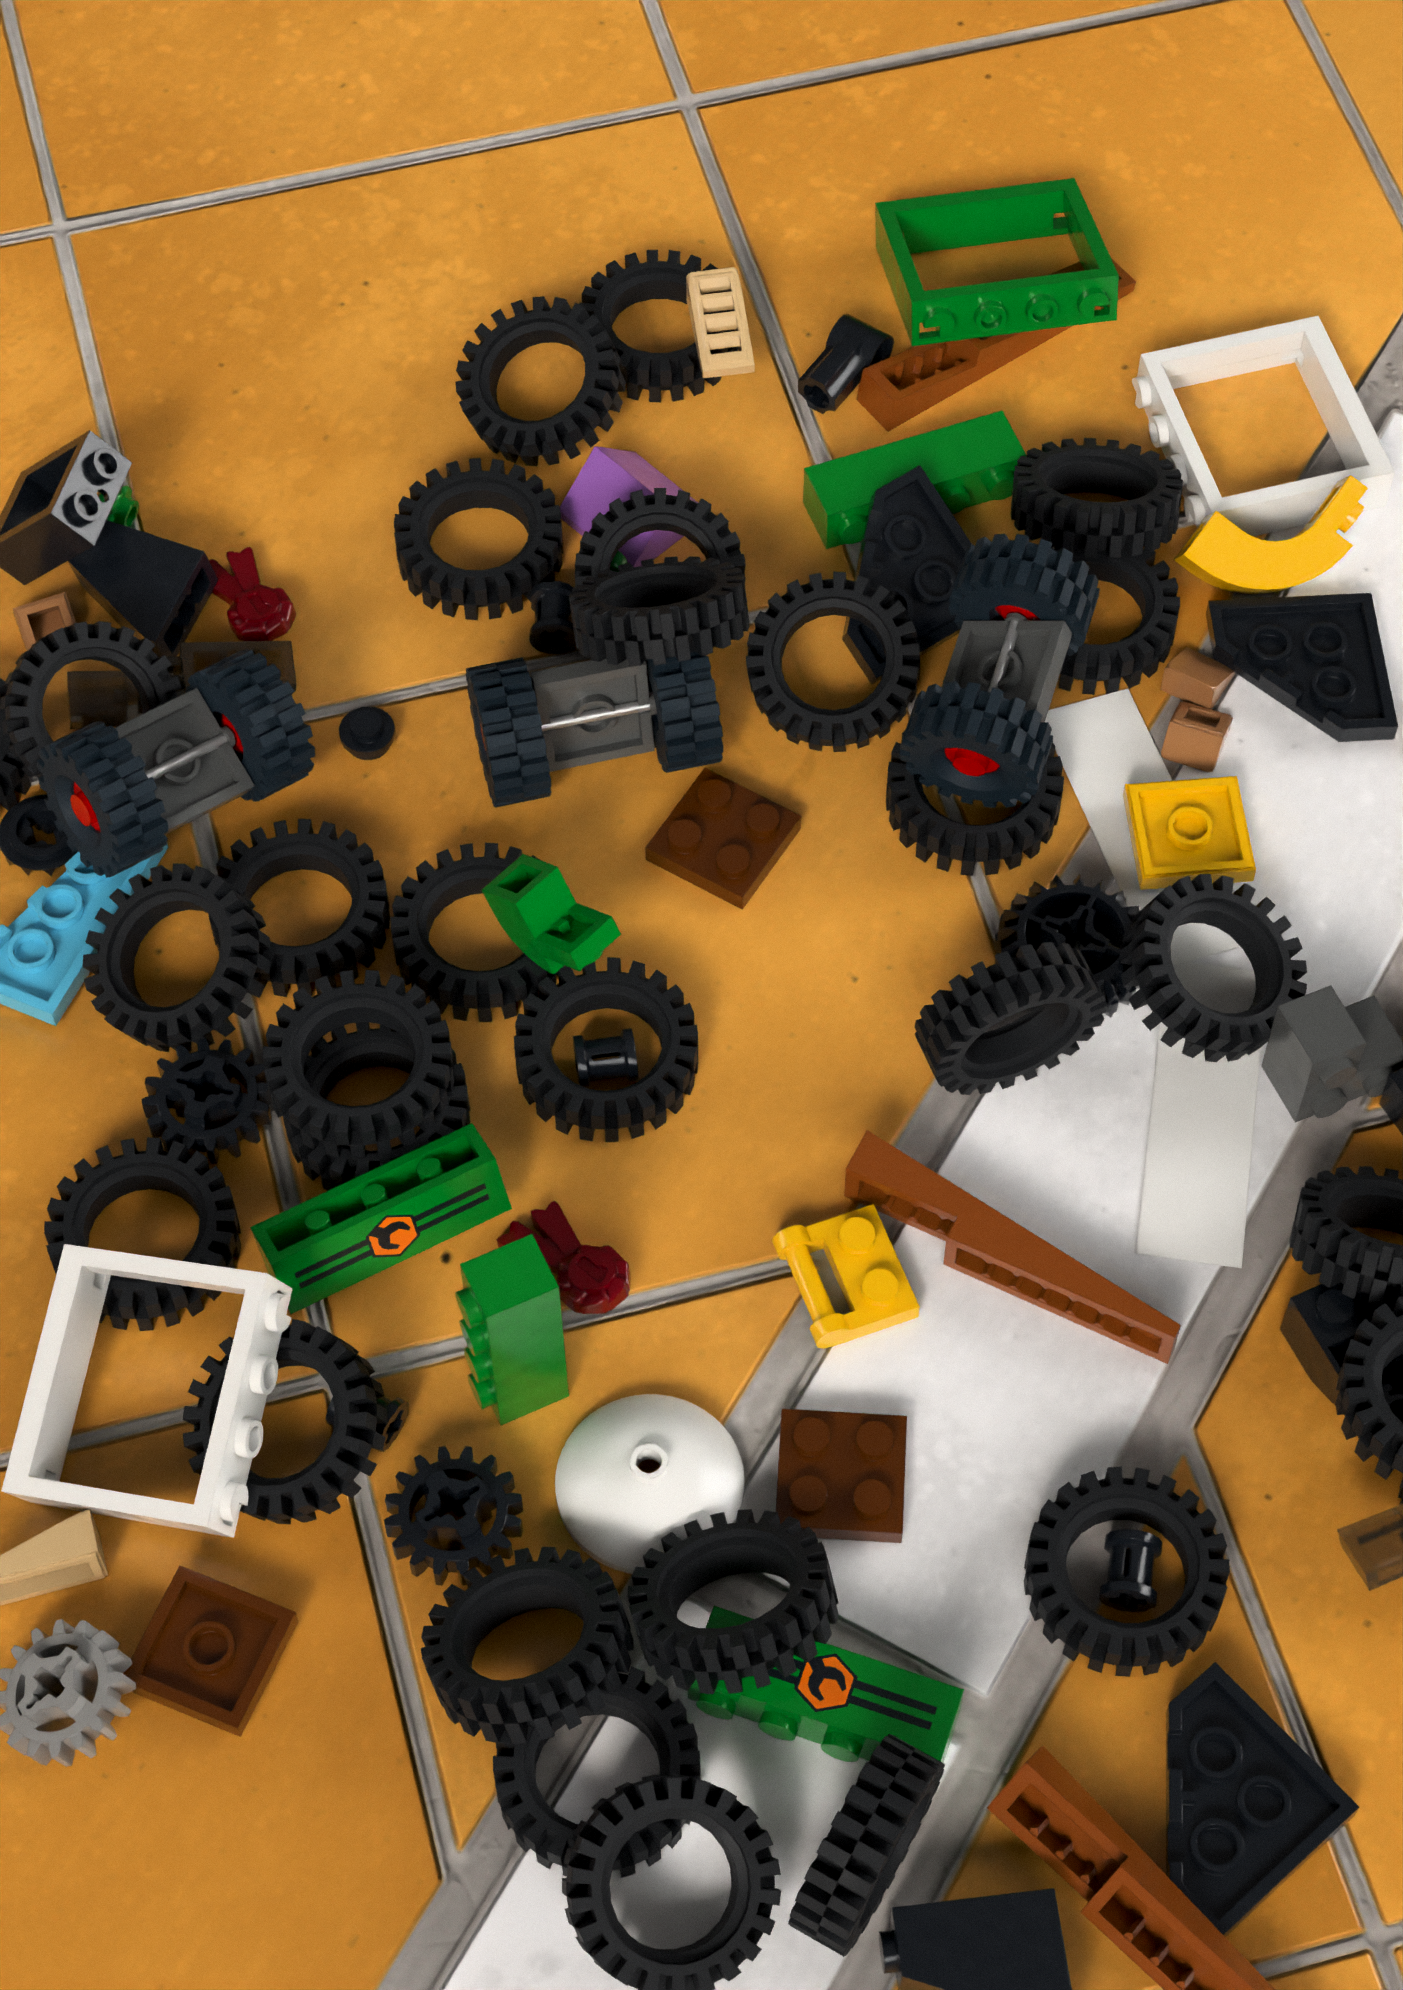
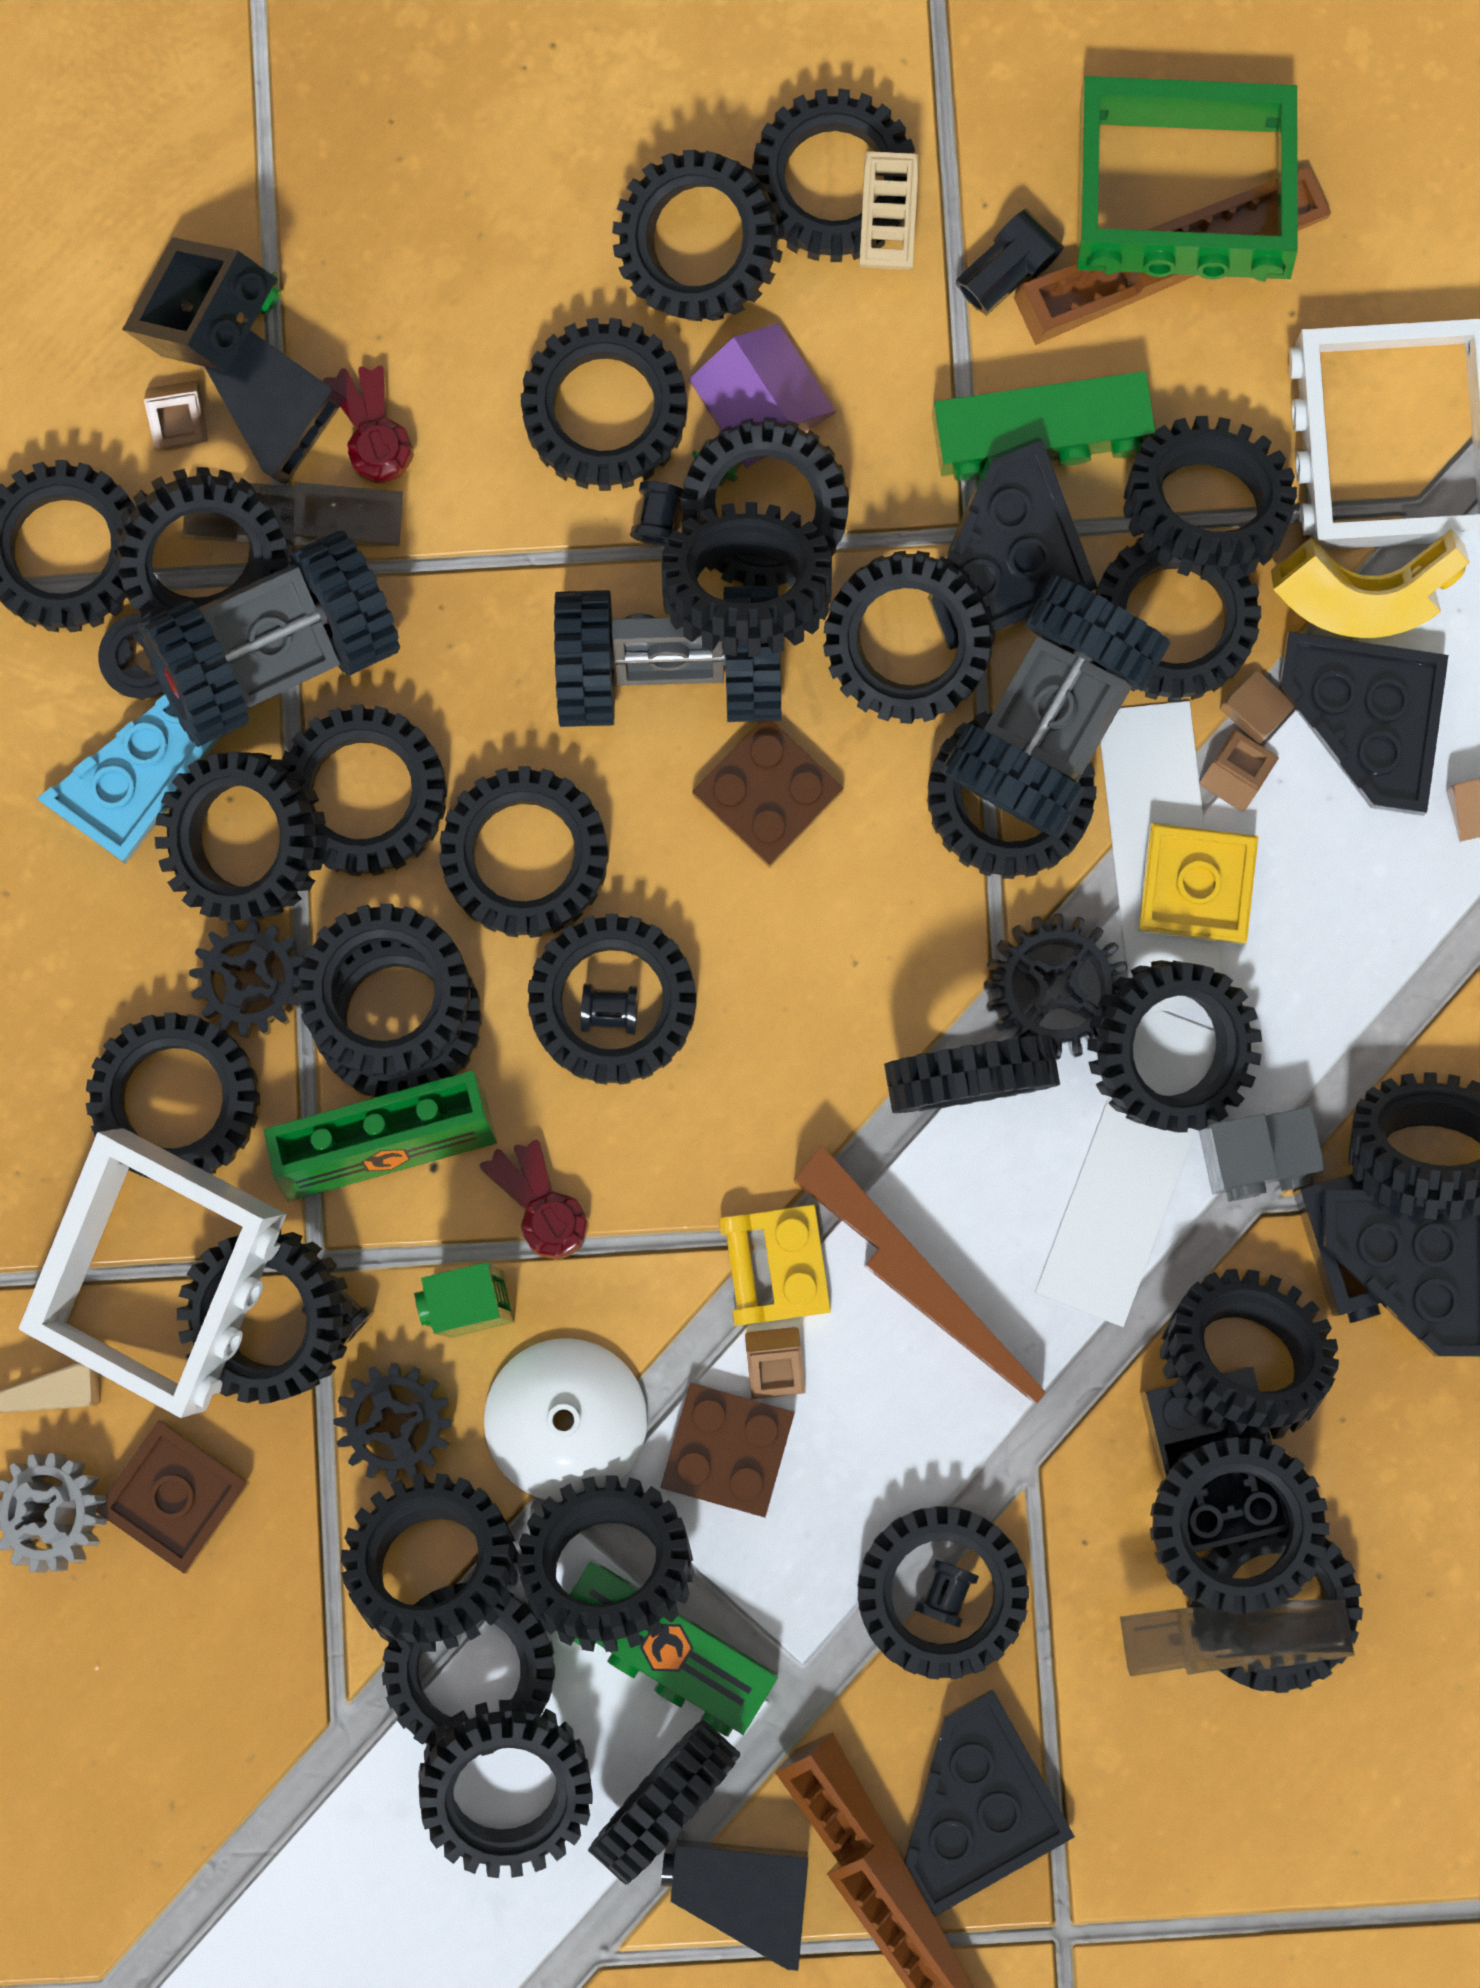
camera: 15 degrees right, 25 degrees up
black plate [339,707,395,760] -> none
green brick [481,854,621,974] -> none
none -> medium nougat slope [745,1327,806,1399]

